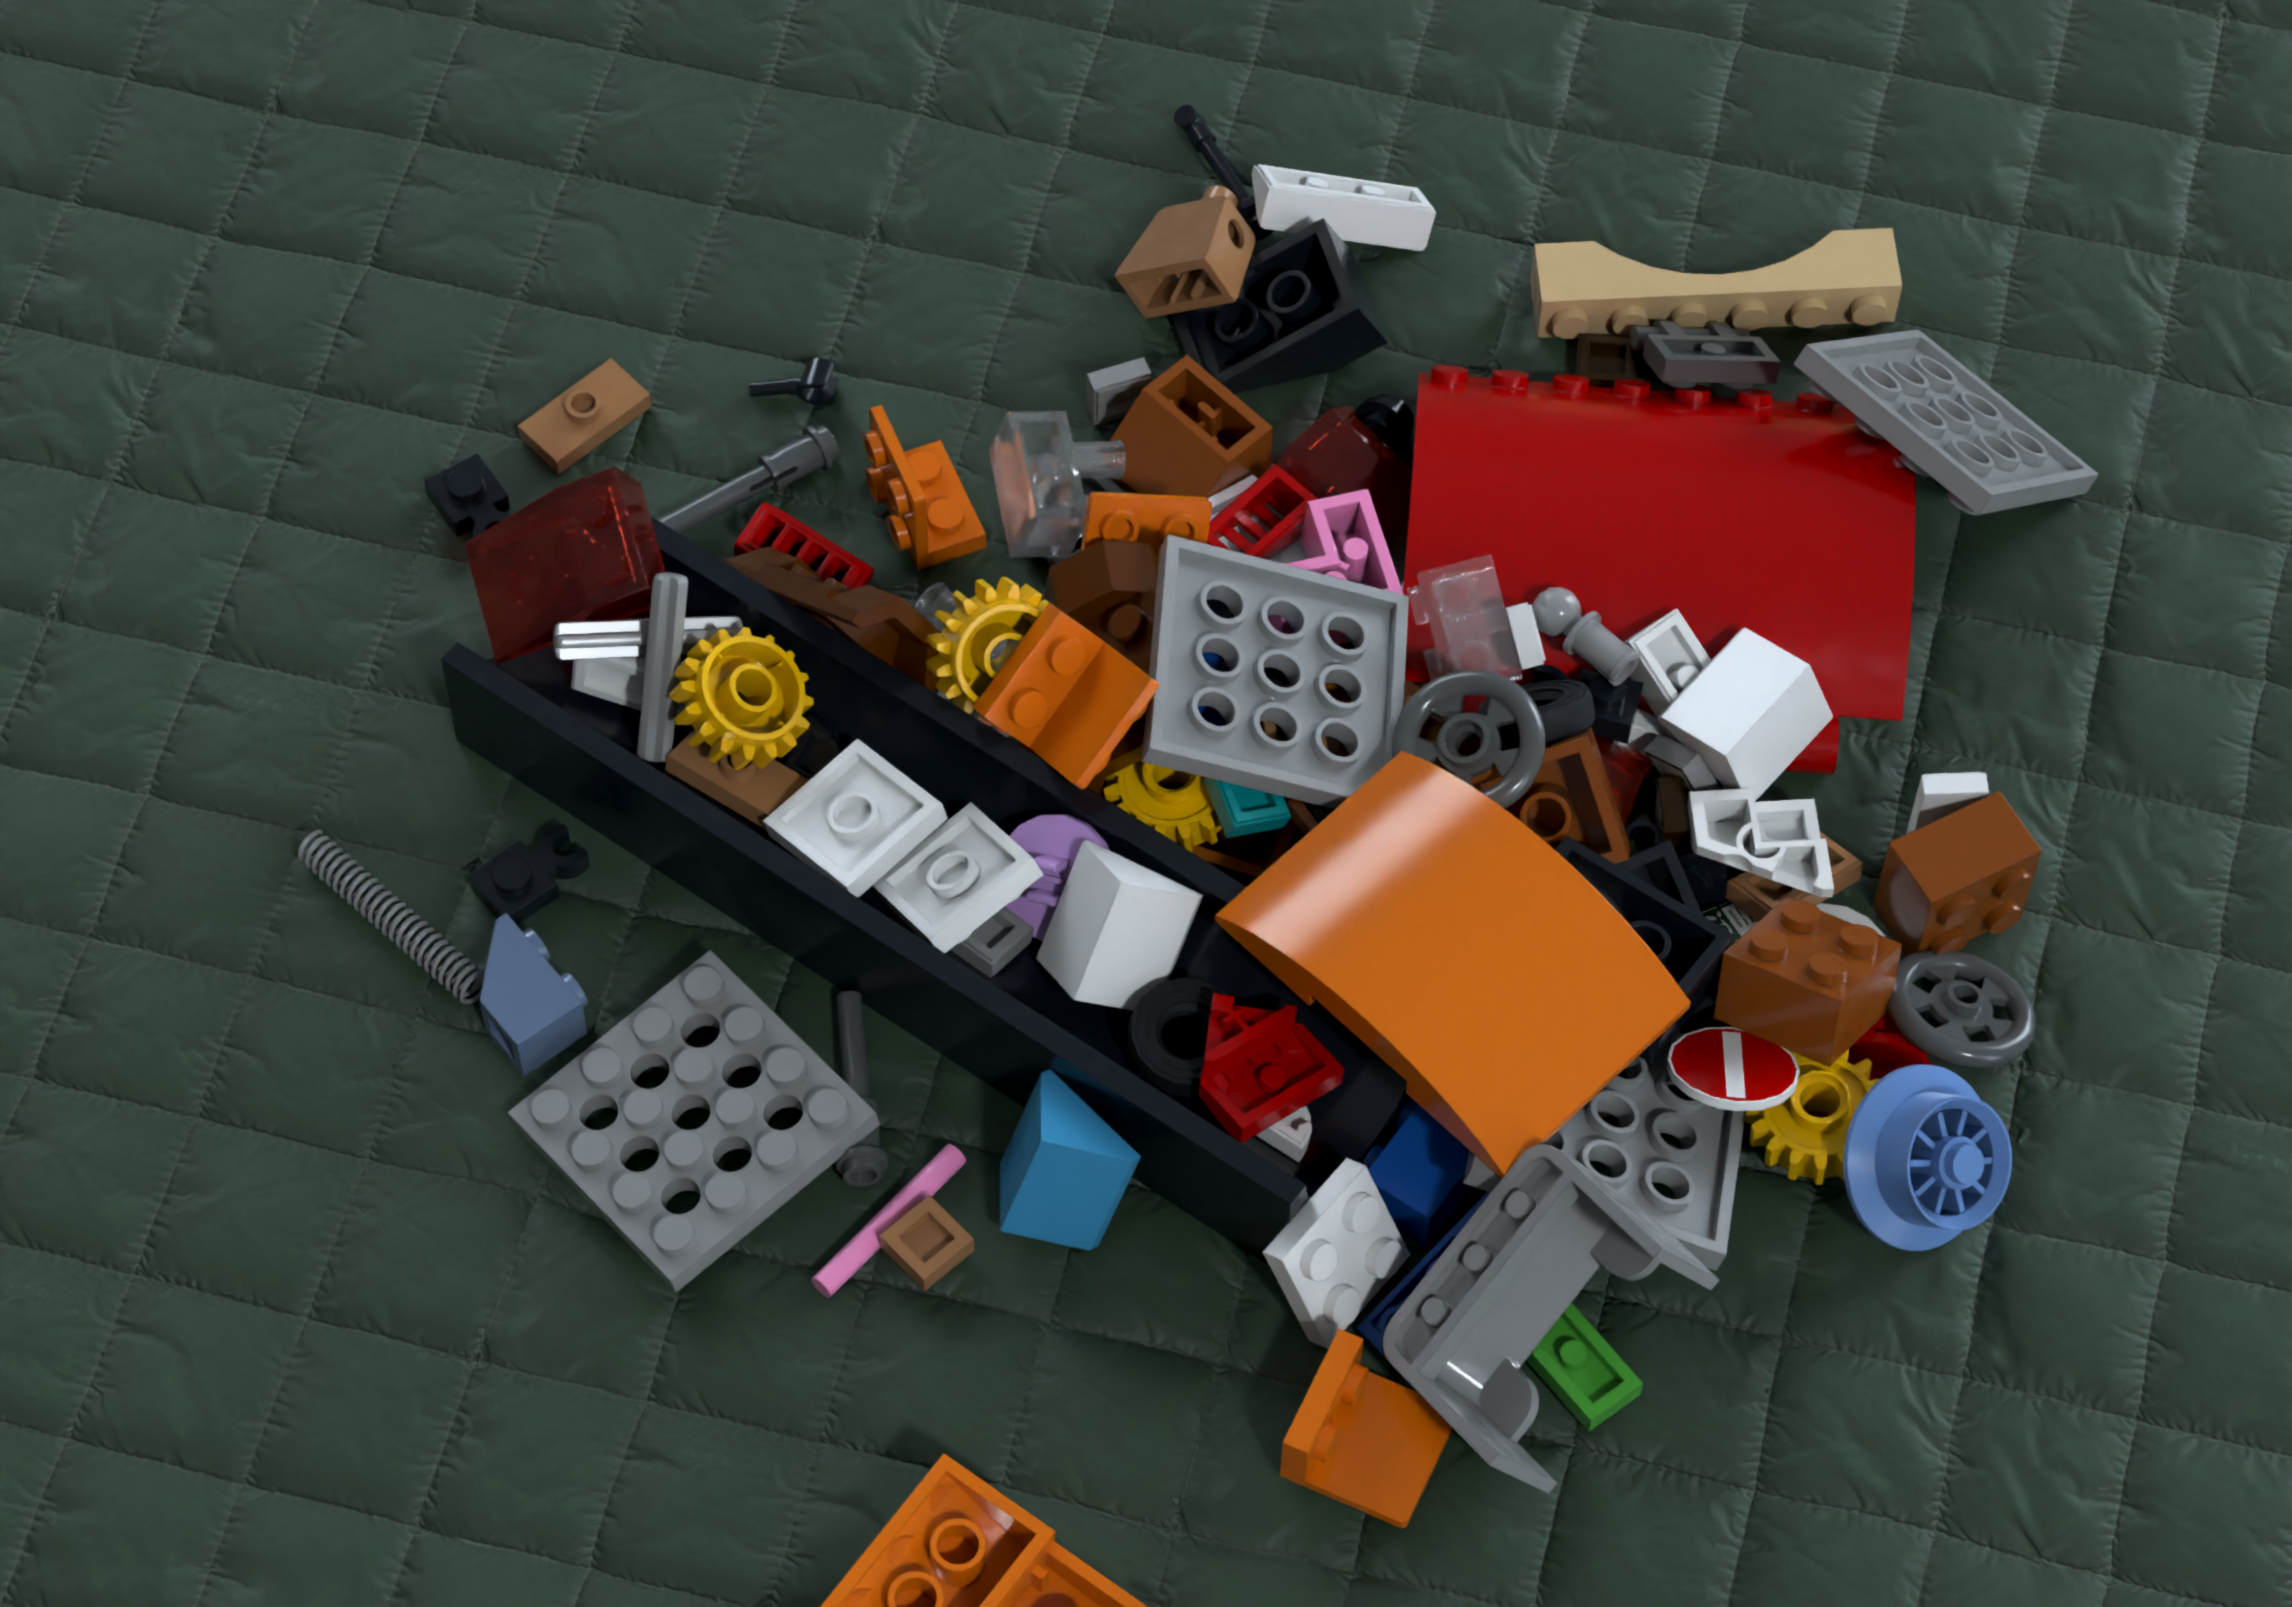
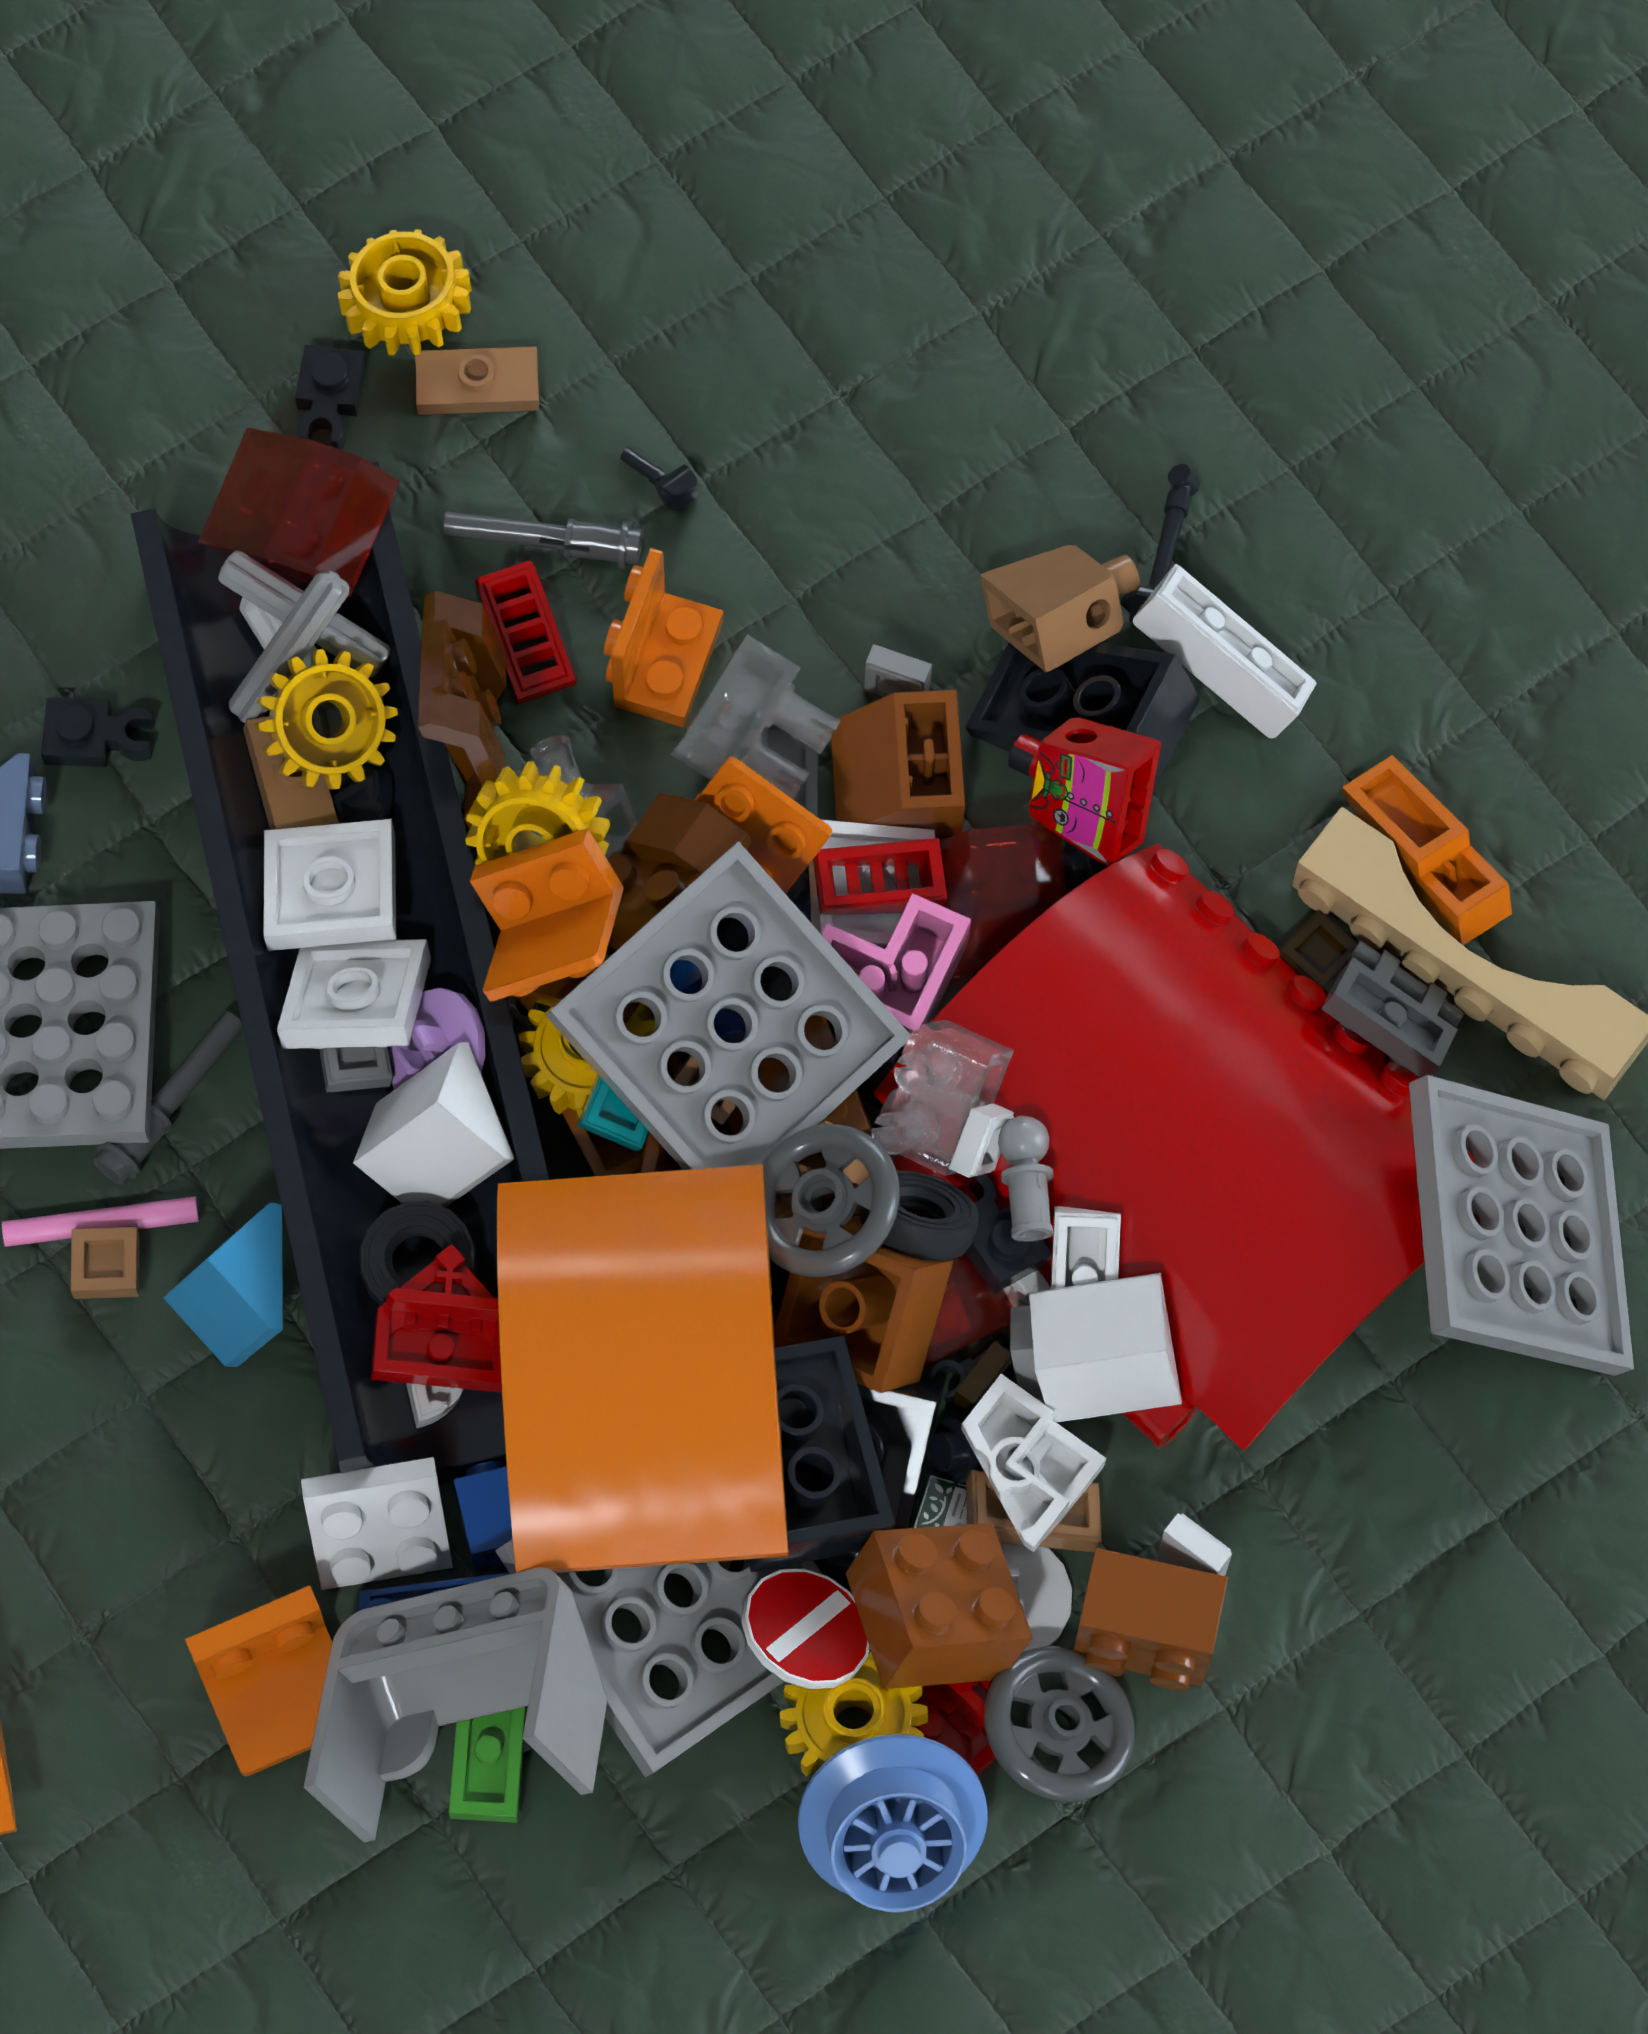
camera: 40 degrees right, 10 degrees up
none -> yellow gear [337,229,472,356]
none -> red torso [1008,718,1162,867]
none -> orange slope [1342,755,1512,946]

